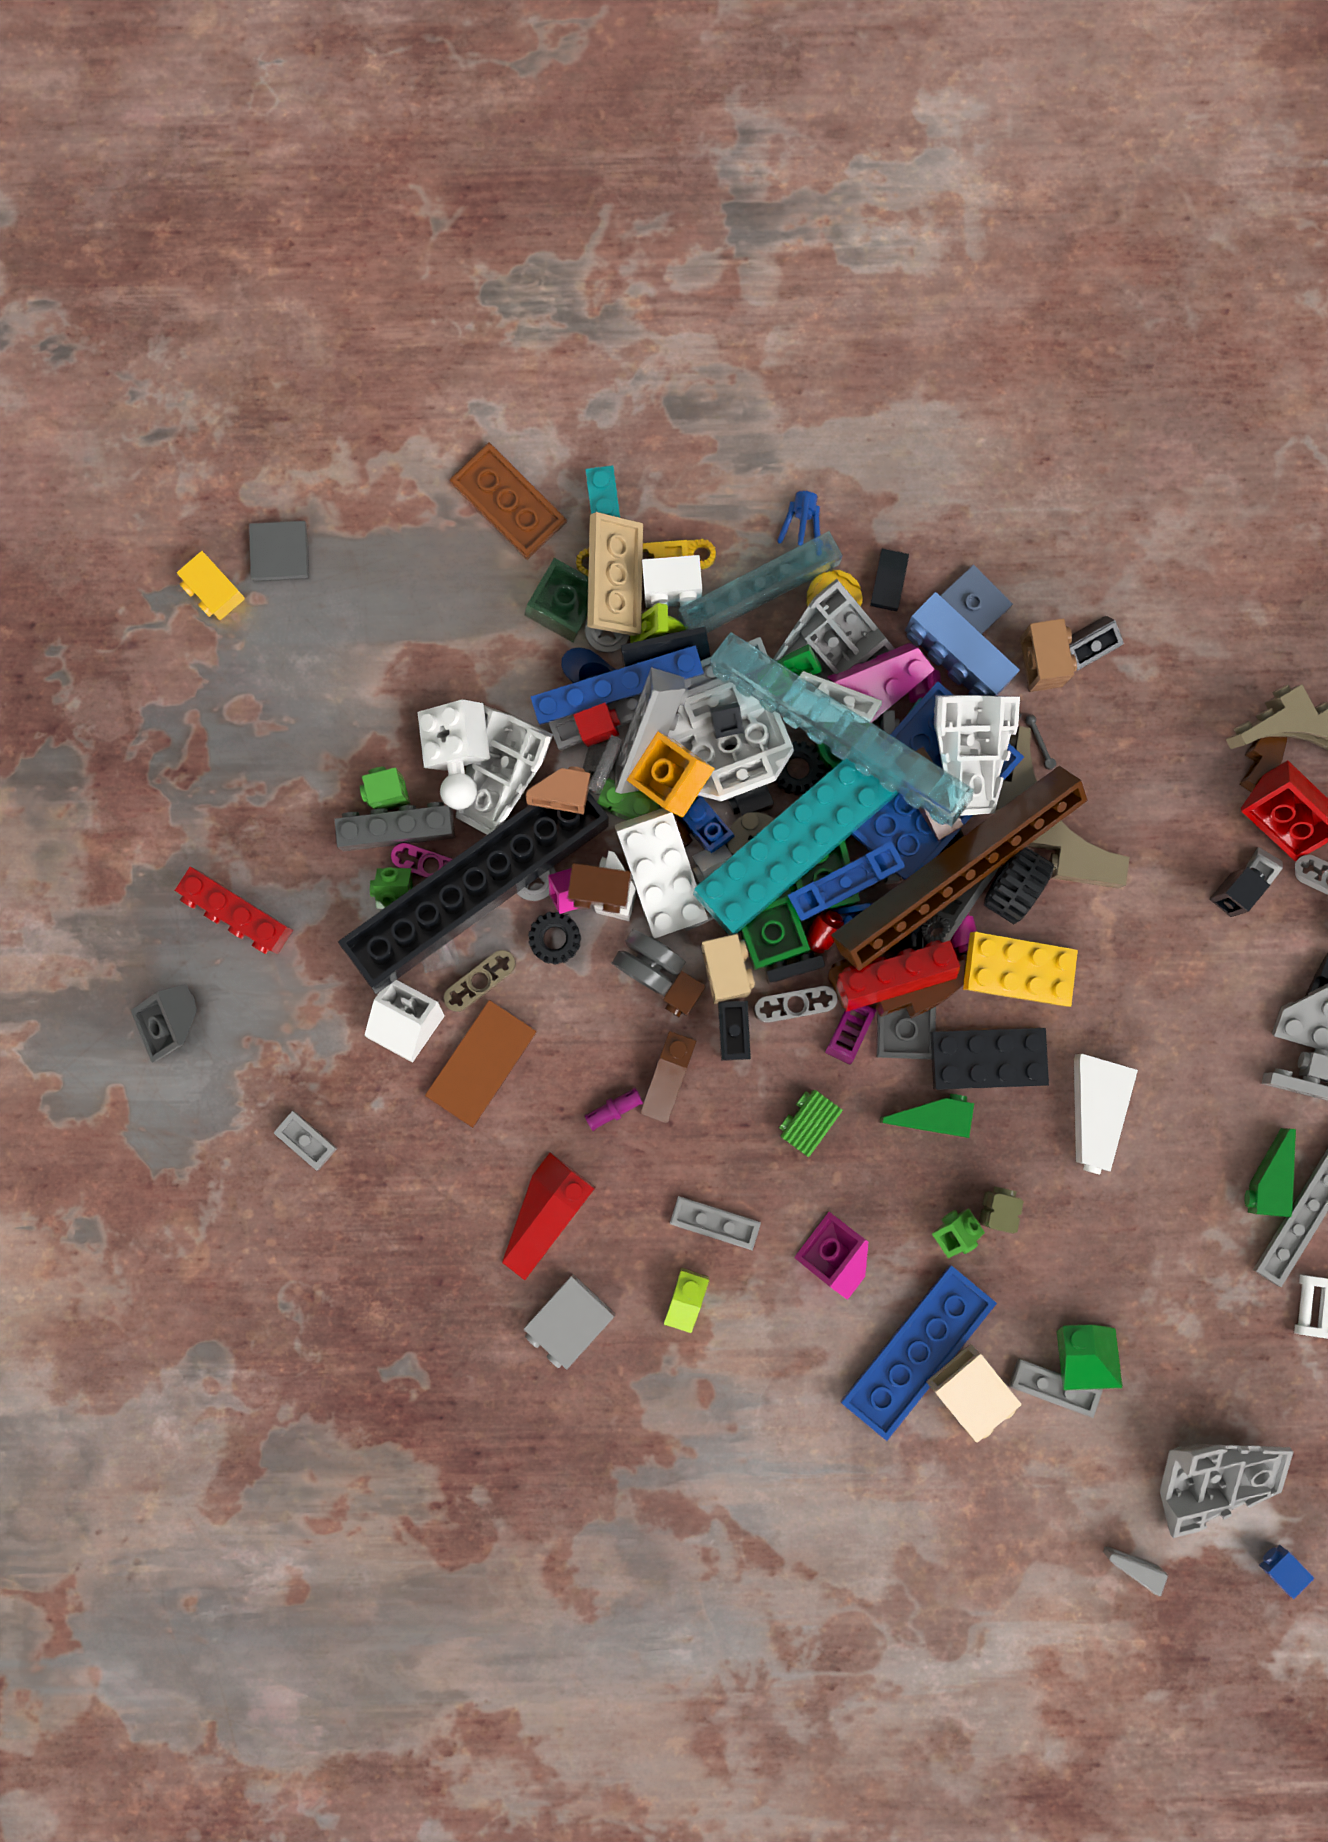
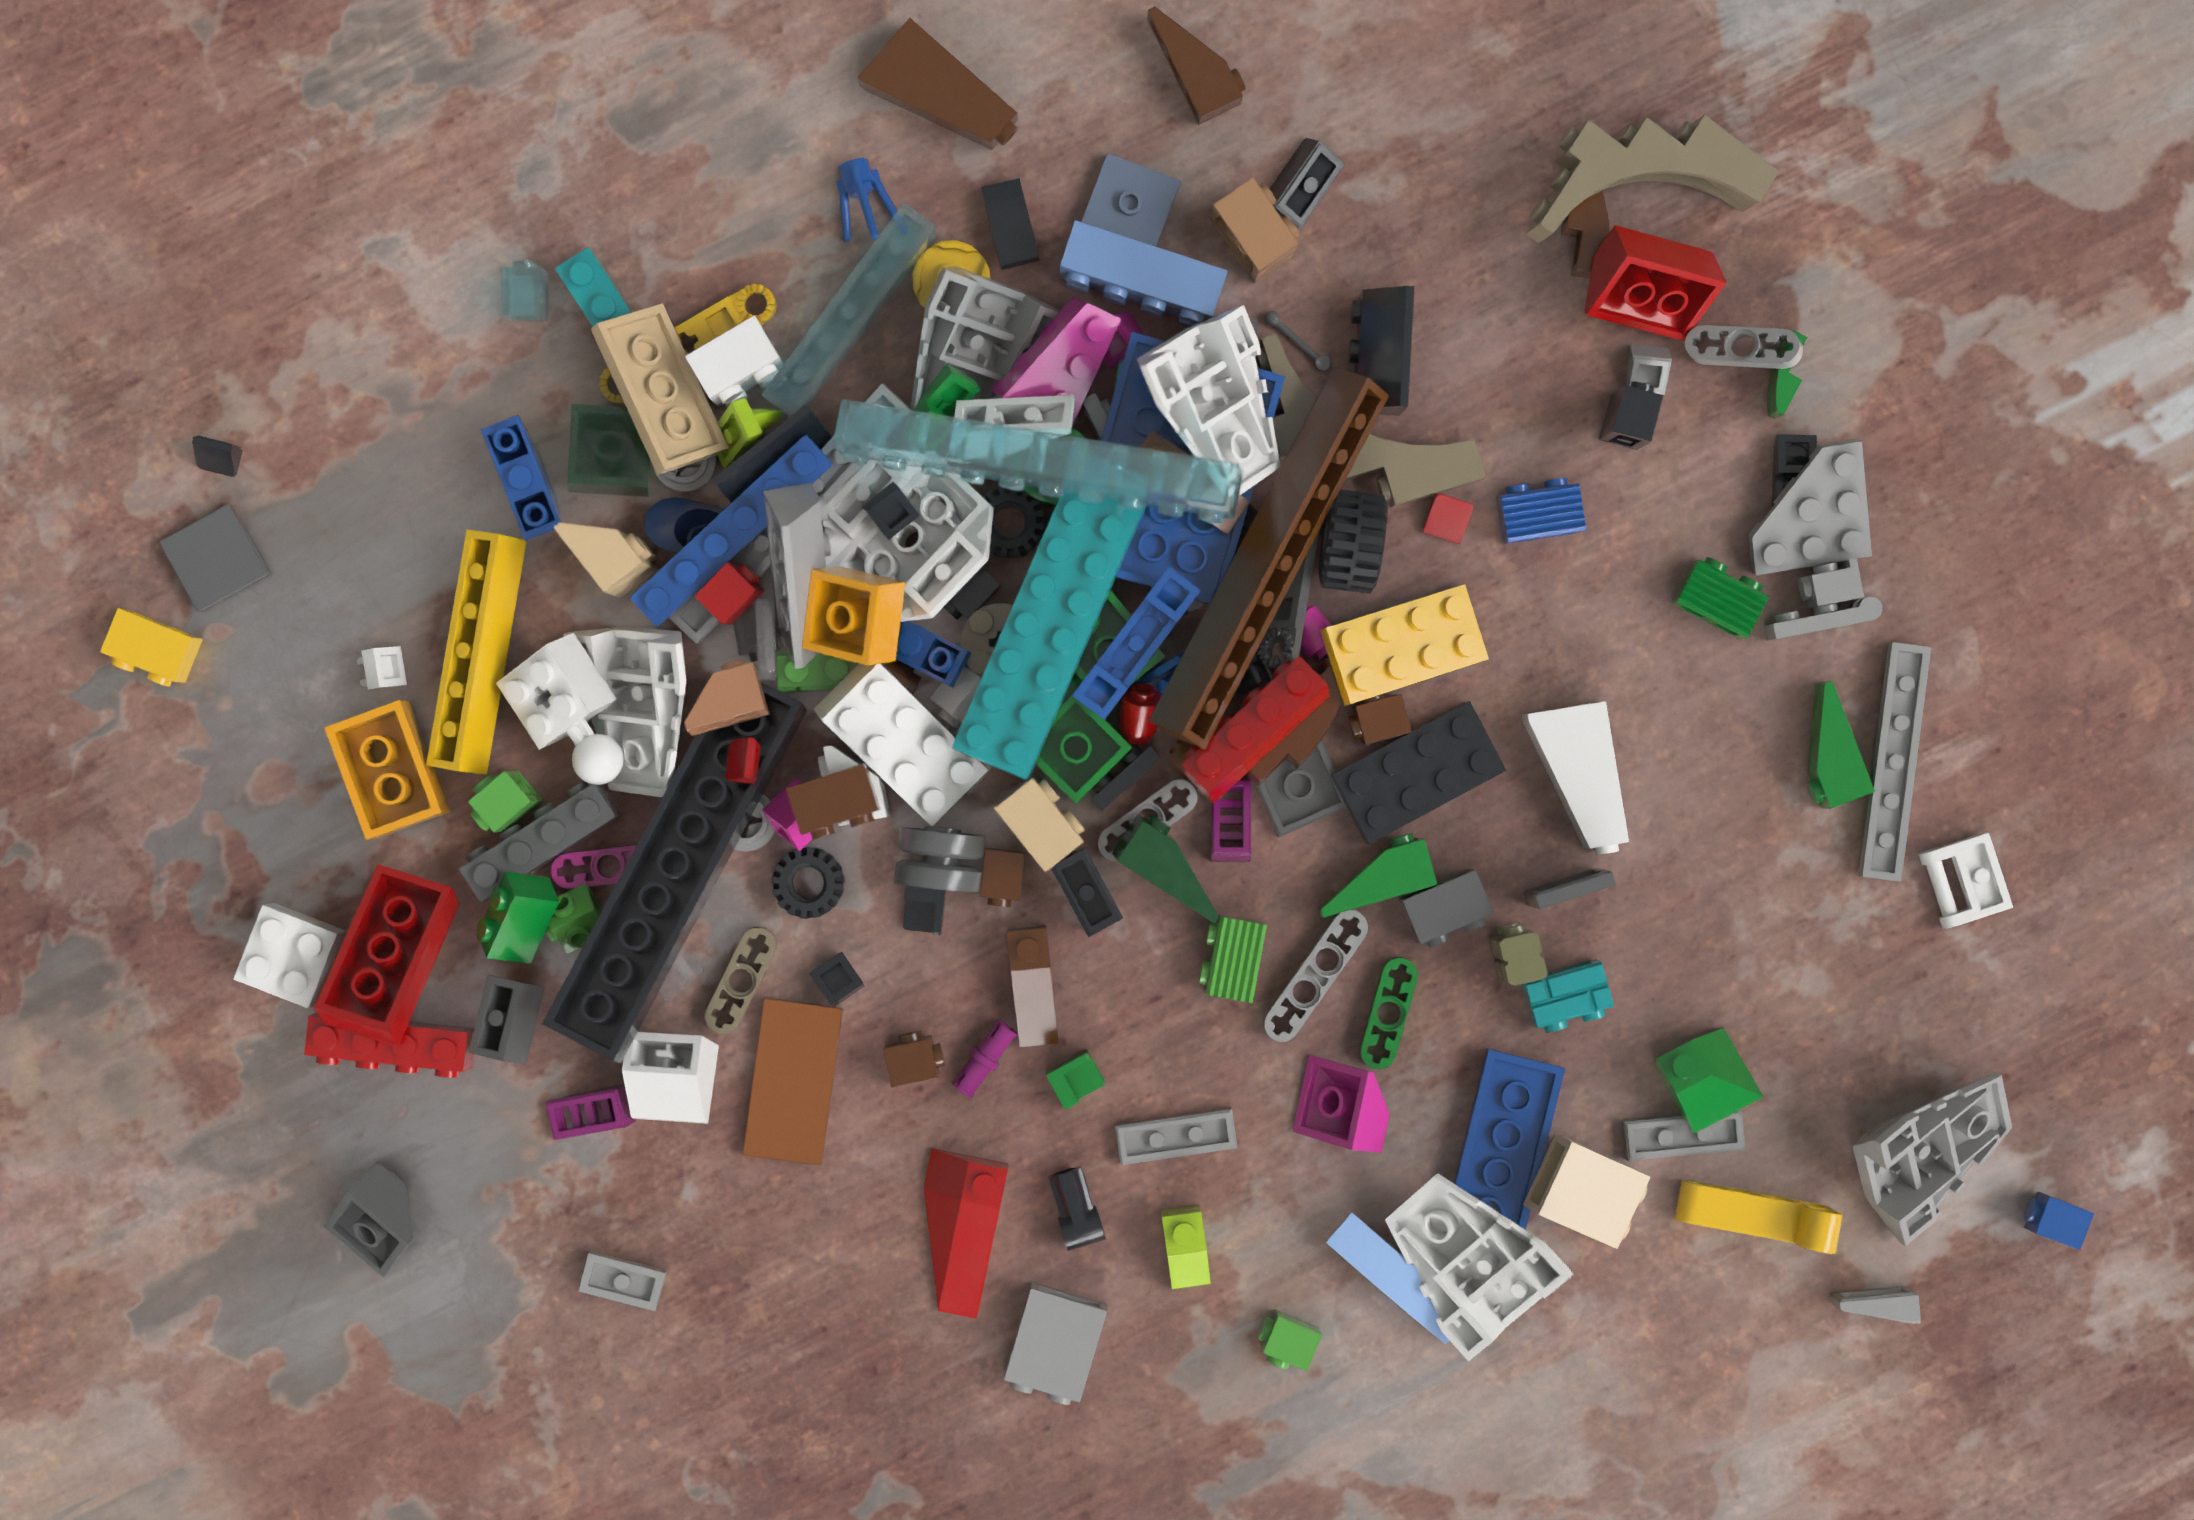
camera: 30 degrees left, 5 degrees up
dark orange tile [449,442,567,560] -> none
bright green brick [932,1208,985,1258] -> none
none -> black slope [192,435,243,477]
none -> white brick [234,903,347,1008]
none -> red brick [313,864,460,1047]
none -> light orange brick [324,700,451,840]
none -> white tile [356,646,407,690]
none -> yellow brick [426,529,527,775]
none -> dark grey brick [469,975,545,1064]
none -> green brick [476,871,559,964]
none -> blue slope [481,415,562,541]
none -> clear light blue brick [501,261,548,321]
none -> magenta slope [545,1084,636,1140]
none -> tan slope [553,523,658,599]
none -> red slope [726,737,761,783]
none -> black plate [809,952,865,1008]
none -> reddish brown slope [857,18,1018,150]
none -> reddish brown brick [883,1031,945,1088]
none -> black panel [903,885,947,935]
none -> green panel [1046,1049,1105,1110]
none -> black piece [1048,1166,1106,1251]
none -> dark green slope [1112,814,1219,923]
none -> reddish brown slope [1147,7,1246,125]
none -> bright green brick [1257,1310,1322,1371]
none -> light grey beam [1263,909,1368,1042]
none -> light blue slope [1326,1212,1449,1345]
none -> reddish brown brick [1348,694,1412,745]
none -> black slope [1349,286,1415,416]
none -> green beam [1359,957,1418,1070]
none -> white wedge [1385,1173,1573,1362]
none -> dark grey brick [1398,869,1494,948]
none -> slope [1422,493,1474,544]
none -> blue brick [1496,478,1586,544]
none -> teal brick [1521,959,1614,1033]
none -> dark grey tile [1524,868,1616,909]
none -> green brick [1671,557,1769,640]
none -> yellow beam [1675,1179,1843,1254]

